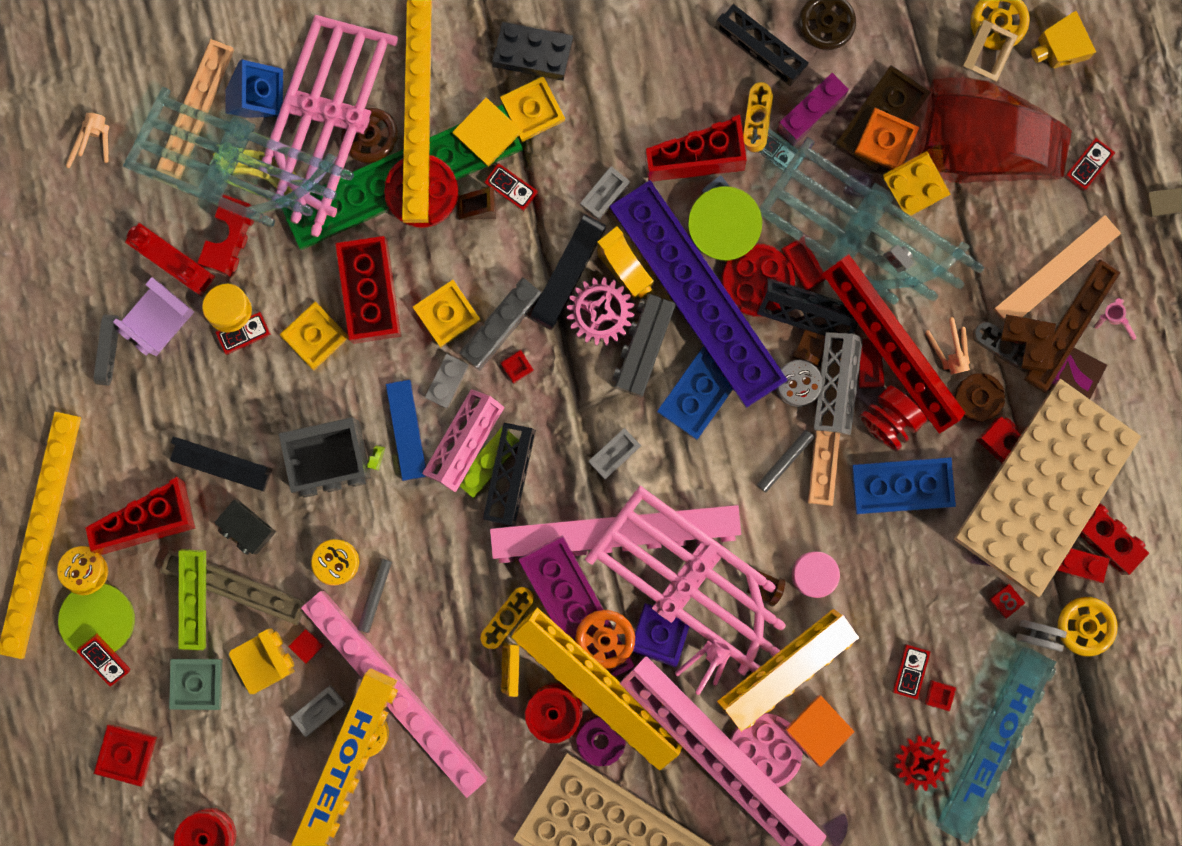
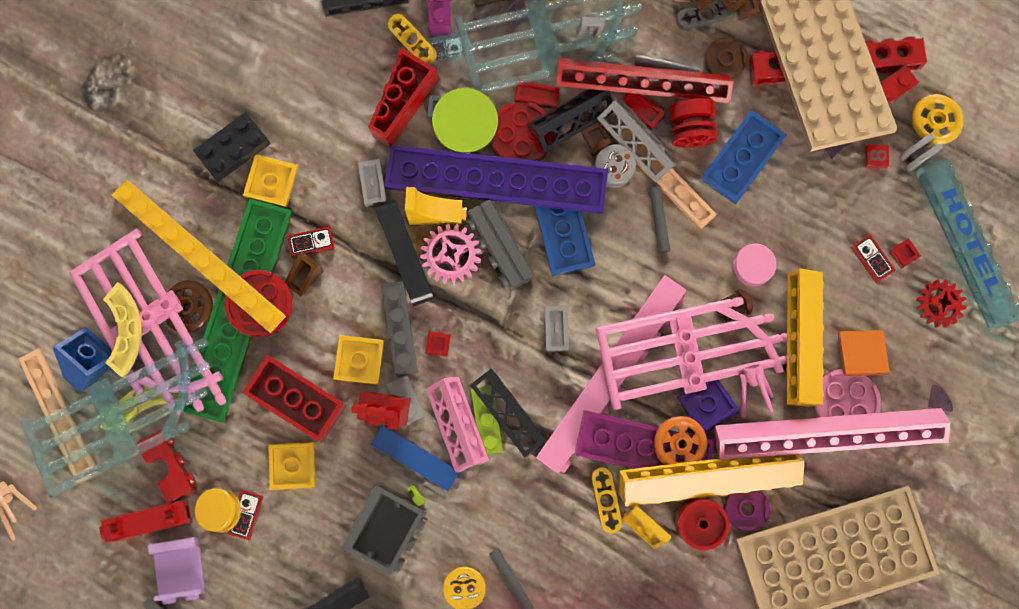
camera: 55 degrees left, 5 degrees down
yellow tile [452,97,522,167] -> none
light nougat plant [925,317,970,375] -> none
none -> light yellow tile [103,282,142,378]
none -> red brick [351,391,411,430]
none -> dark grey piece [634,54,700,72]

